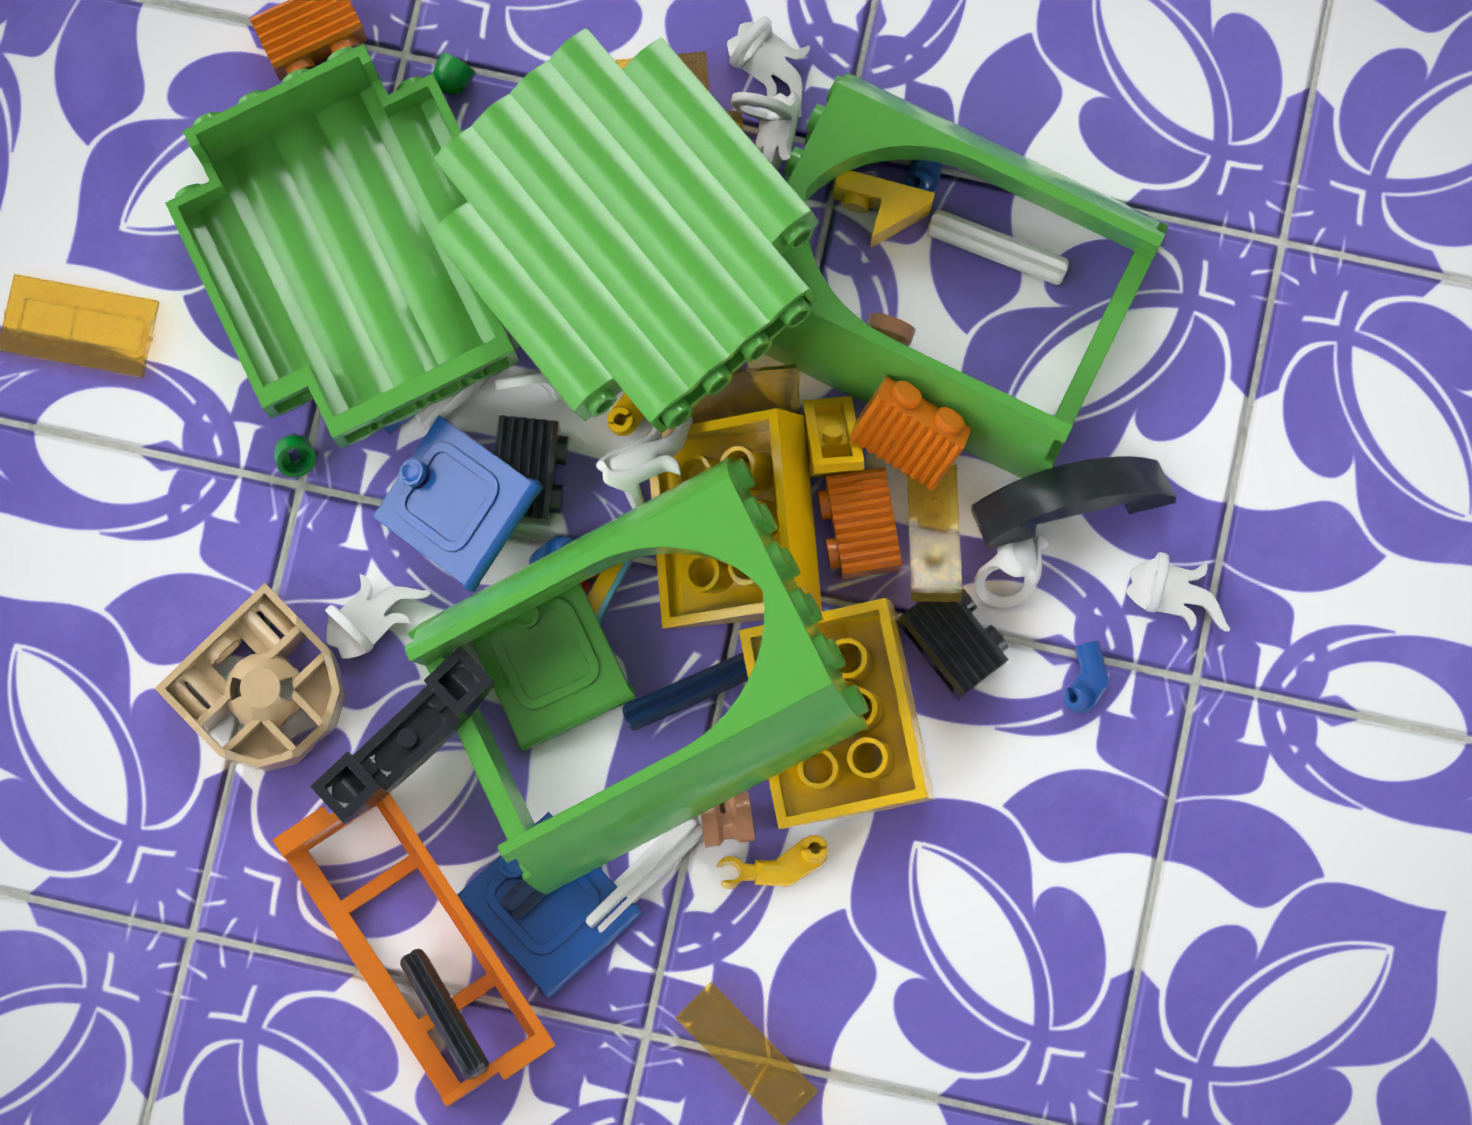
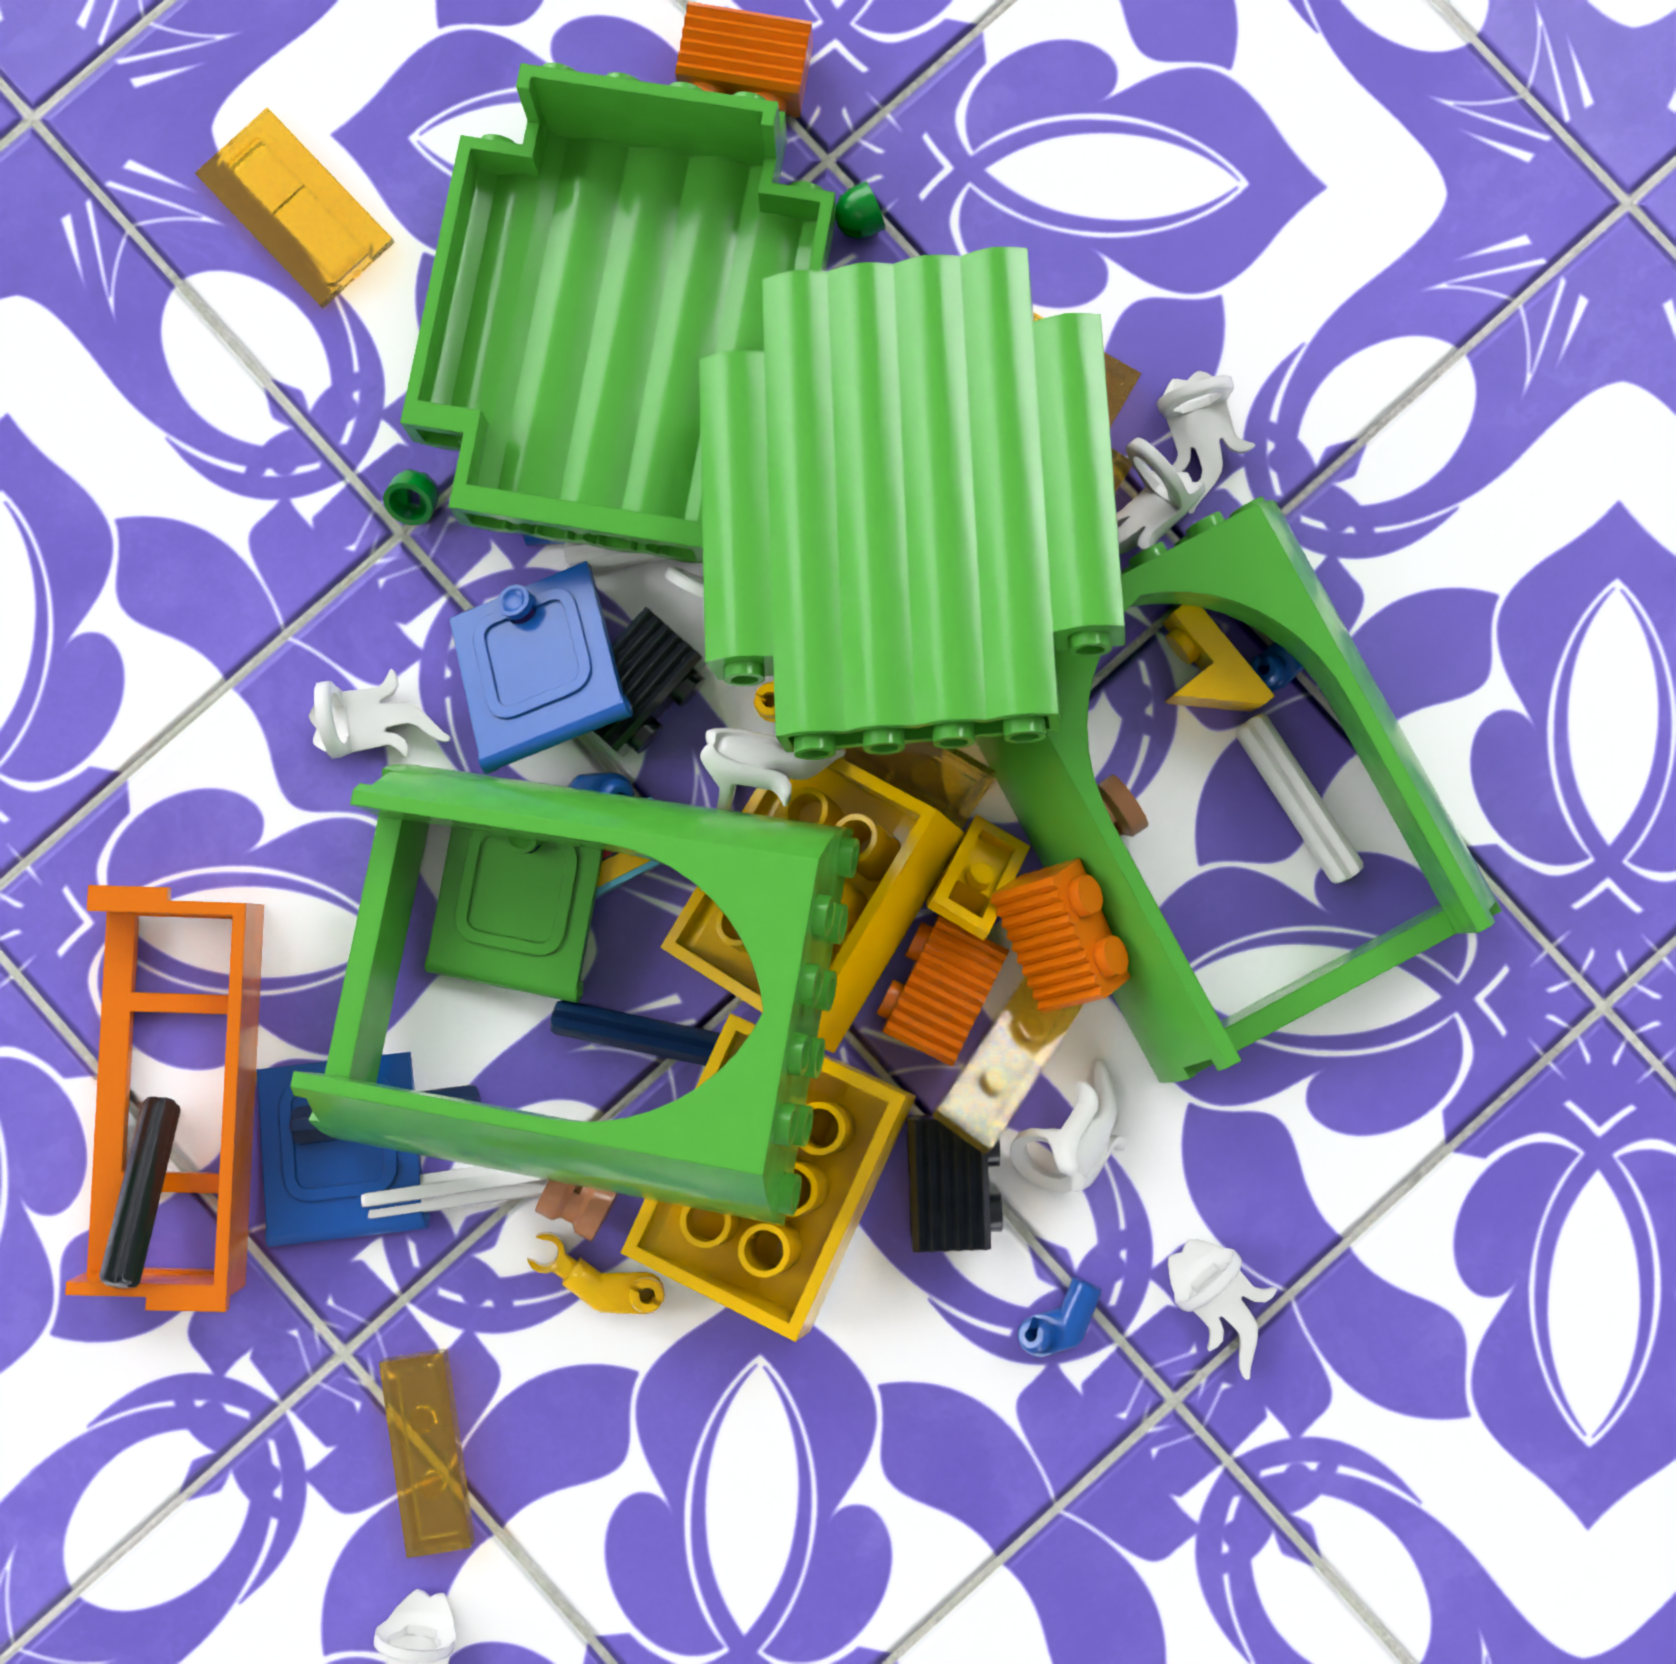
camera: 40 degrees right, 5 degrees up
tan connector [154,583,346,772] -> none
black slope [310,645,496,825] -> none
black slope [971,456,1176,549] -> none

